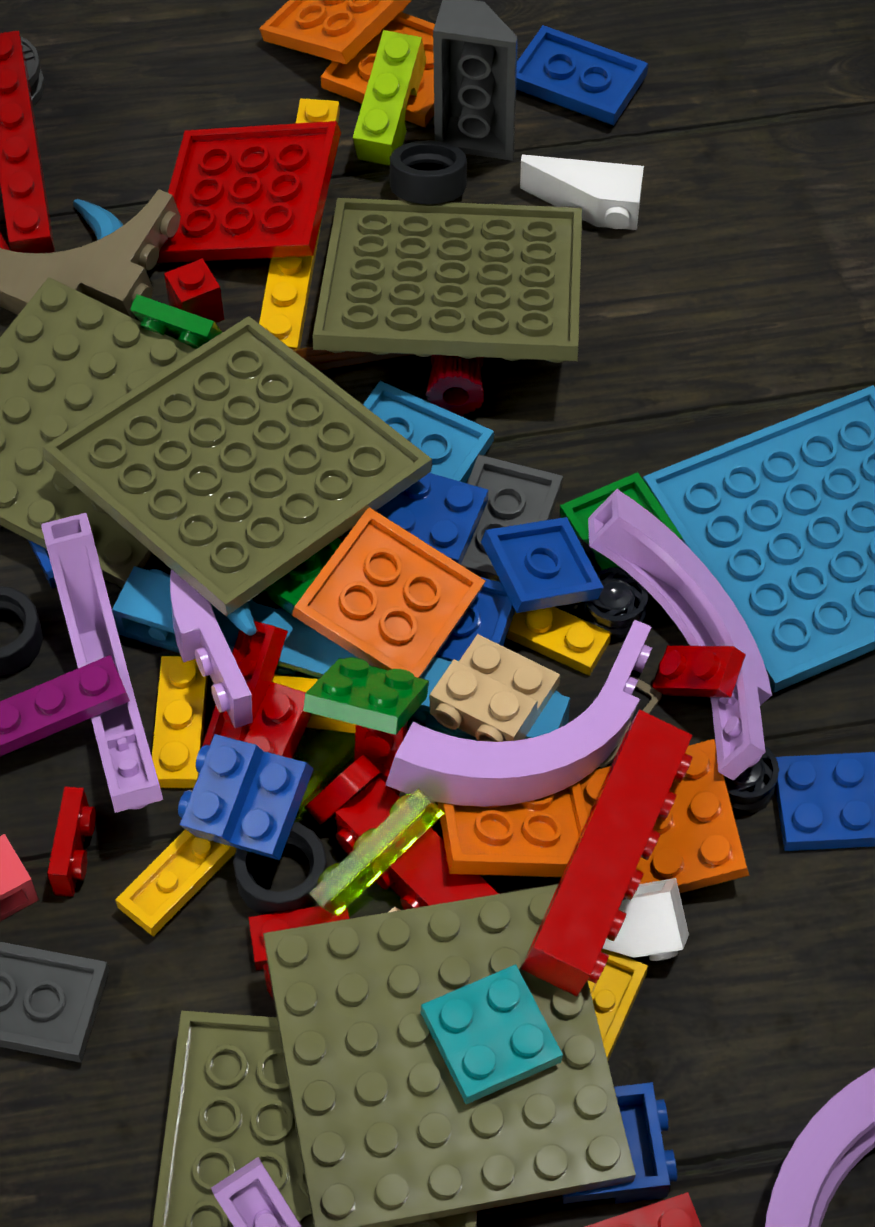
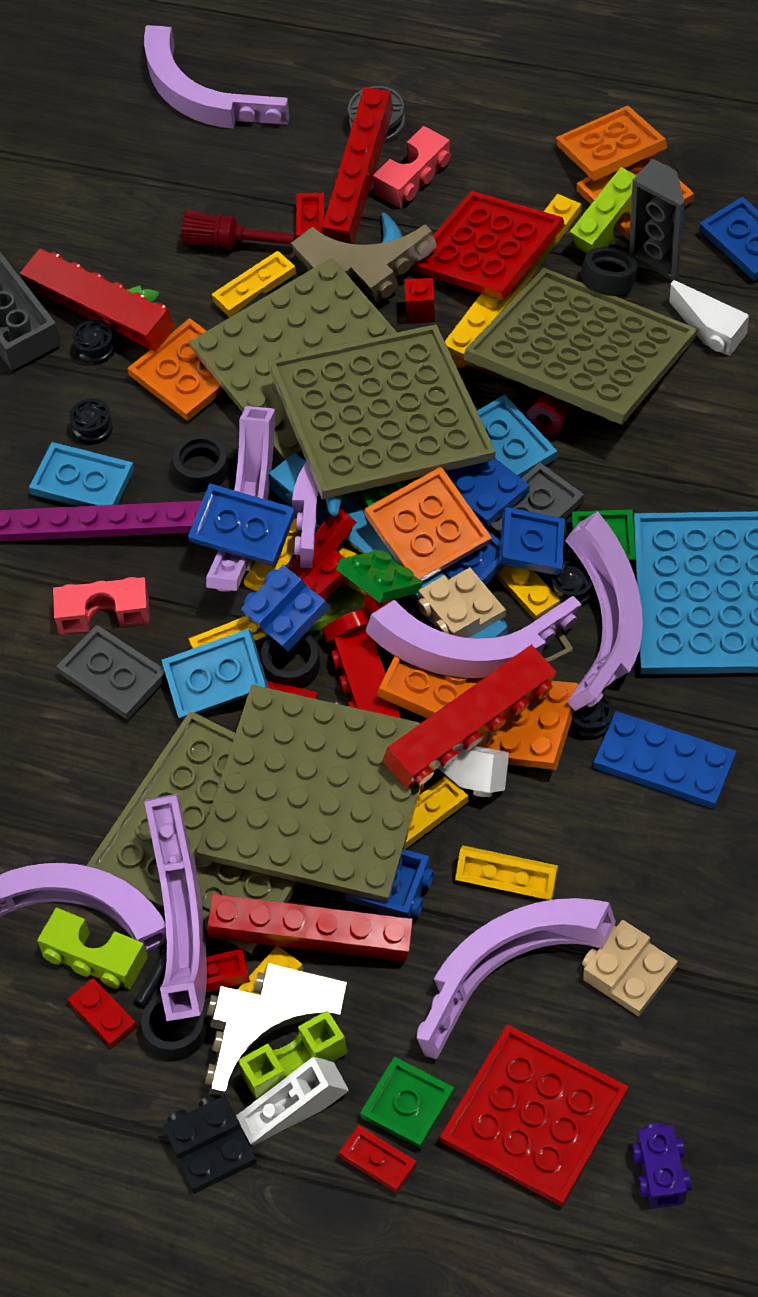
camera: 30 degrees right, 0 degrees up
red plate [47,786,96,897] -> none
green plate [130,294,223,349] -> none
clear neon green plate [309,788,444,916] -> none
teal plate [420,964,563,1104] -> none
red plate [652,645,746,698] -> none
none -> dark azure plate [162,629,269,720]
none -> blue plate [188,483,296,567]
none -> coral arch [373,126,451,208]
none -> yellow plate [455,846,559,900]

